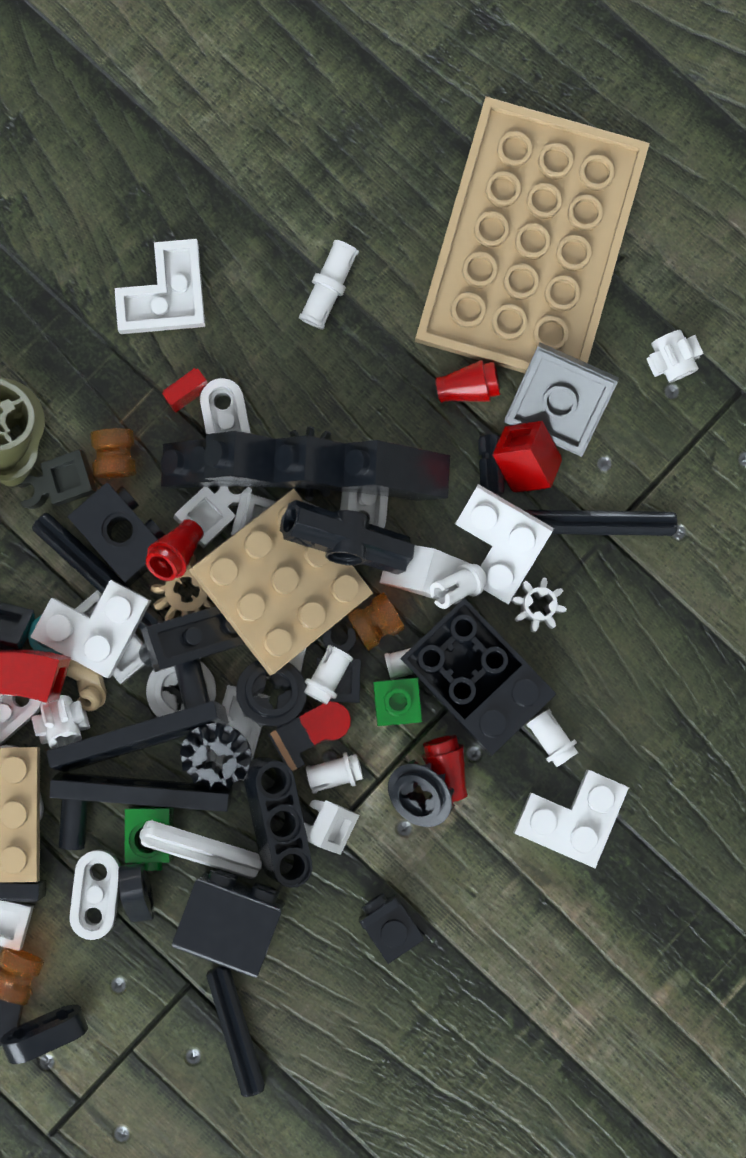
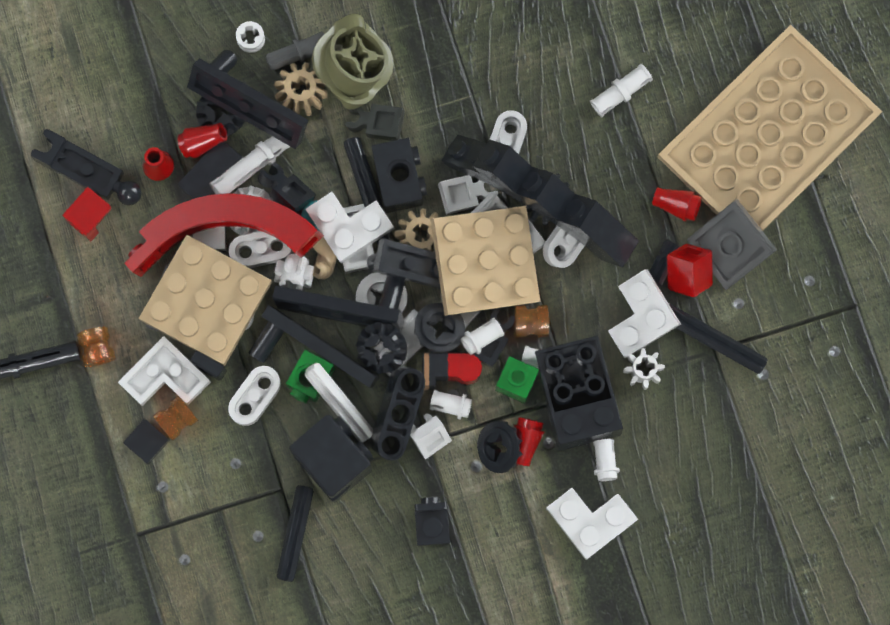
camera: 35 degrees right, 5 degrees down
black beam [1,1004,88,1064] -> none
clear orange wheel [90,428,137,478] -> none
white plate [115,239,205,334] -> none
black beam [118,863,154,923] -> none
red cone [146,519,204,581] -> none
red tile [162,368,208,413] -> none
black piece [280,500,414,575] -> none
white slope [379,545,471,605] -> none
white pin [430,563,487,609] -> none
white gear [647,330,704,383] -> none

